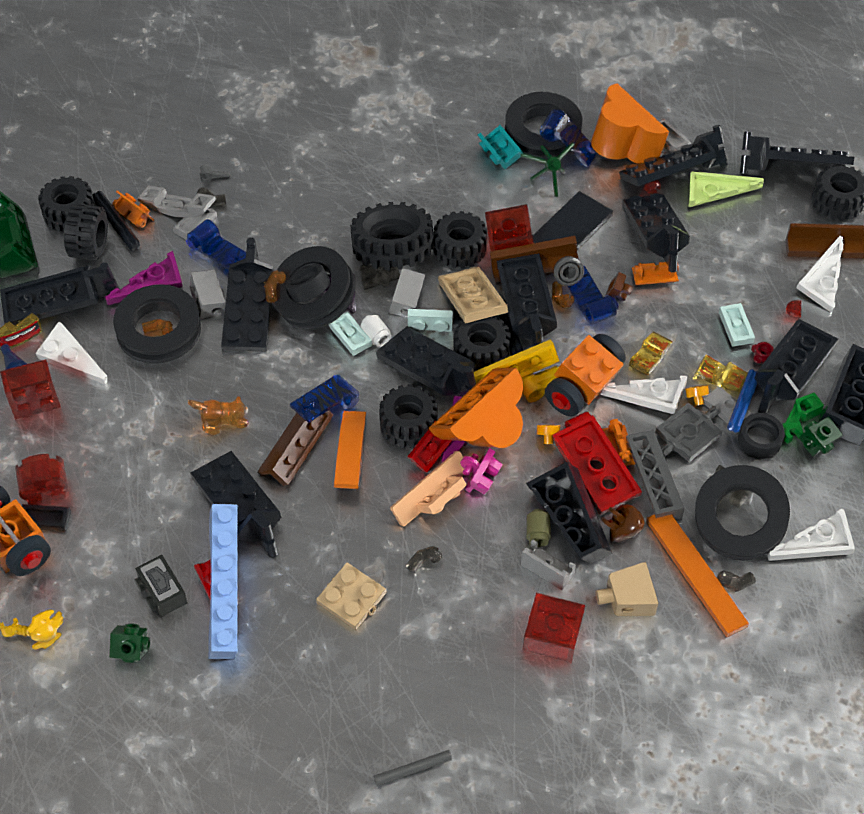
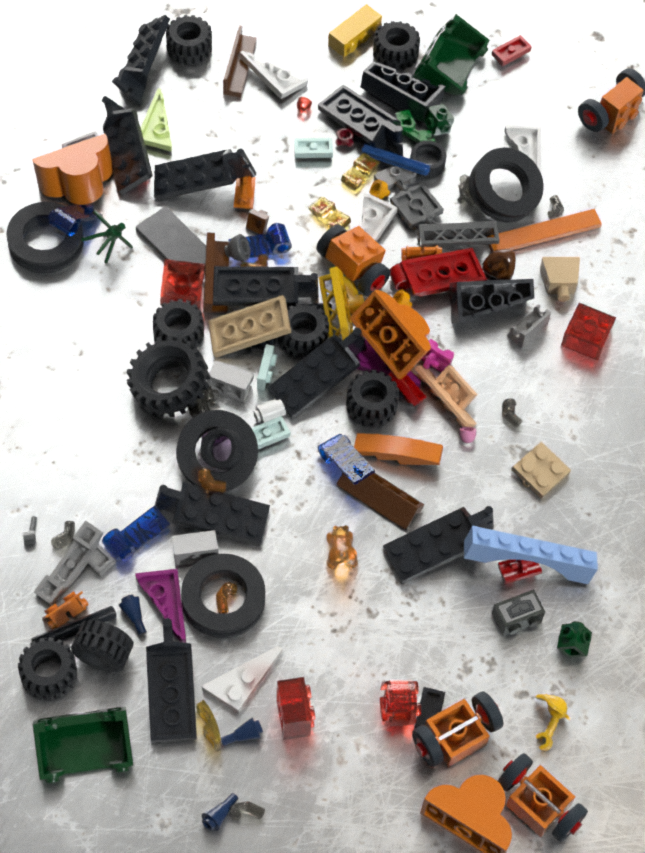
camera: 85 degrees left, 5 degrees up
teal bracket [478,125,523,170] -> none
olive brick [526,509,551,547] -> none
none -> dark blue cone [118,594,147,636]
none -> bright pink hinge [459,427,476,443]

